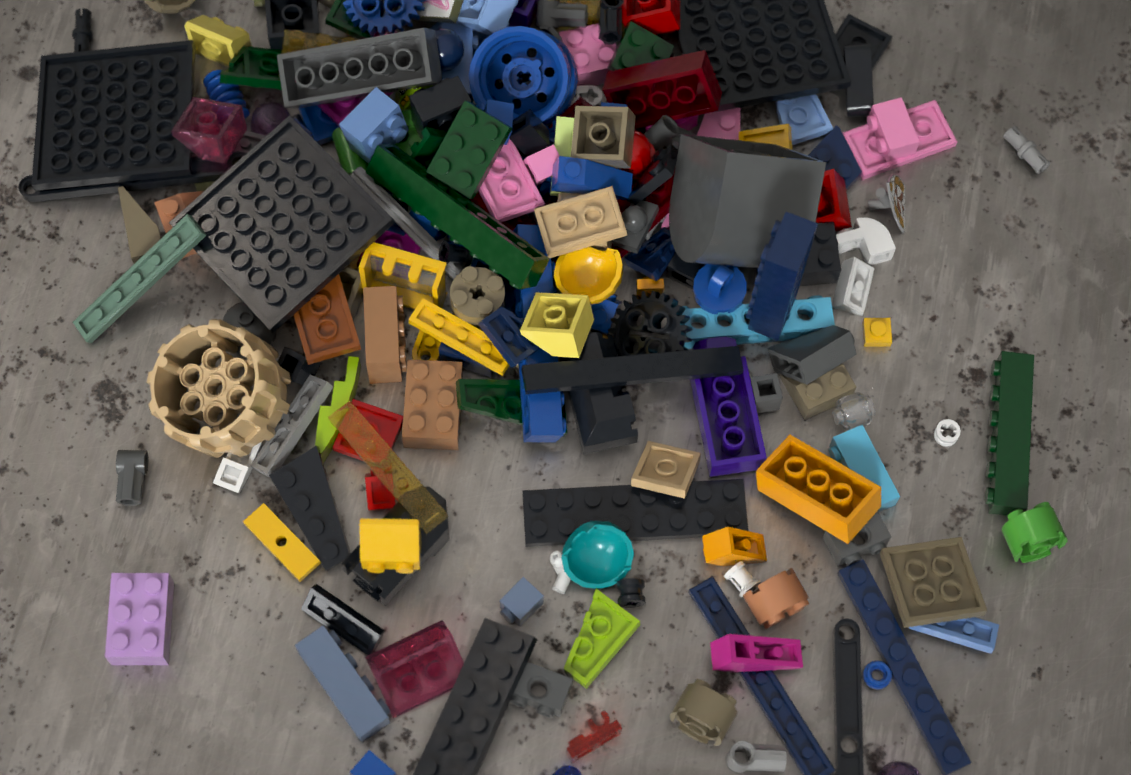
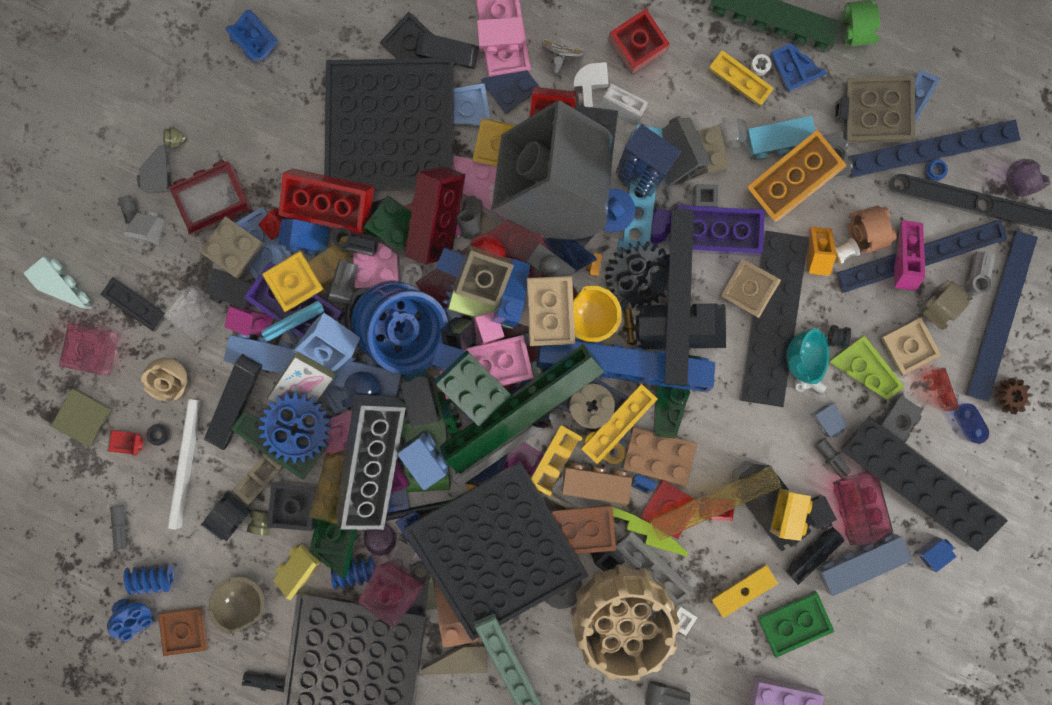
camera: 75 degrees left, 20 degrees up
black wing [269,445,351,571] -> none
dark blue wing [478,307,540,368] -> none
light yellow slope [520,292,594,358] -> none
black wing [628,144,678,205] -> none
yellow plate [862,318,892,347] -> none
none -> red brick [608,8,670,75]
none -> blue tile [631,473,657,494]
none -> yellow plate [708,50,774,107]
none -> green tile [757,591,835,658]
none -> blue wing [770,43,827,93]
none -> black brick [809,494,837,530]
none -> dark grey axle [814,438,851,478]
none -> black tile [834,97,850,123]
none -> tan plate [881,317,942,376]

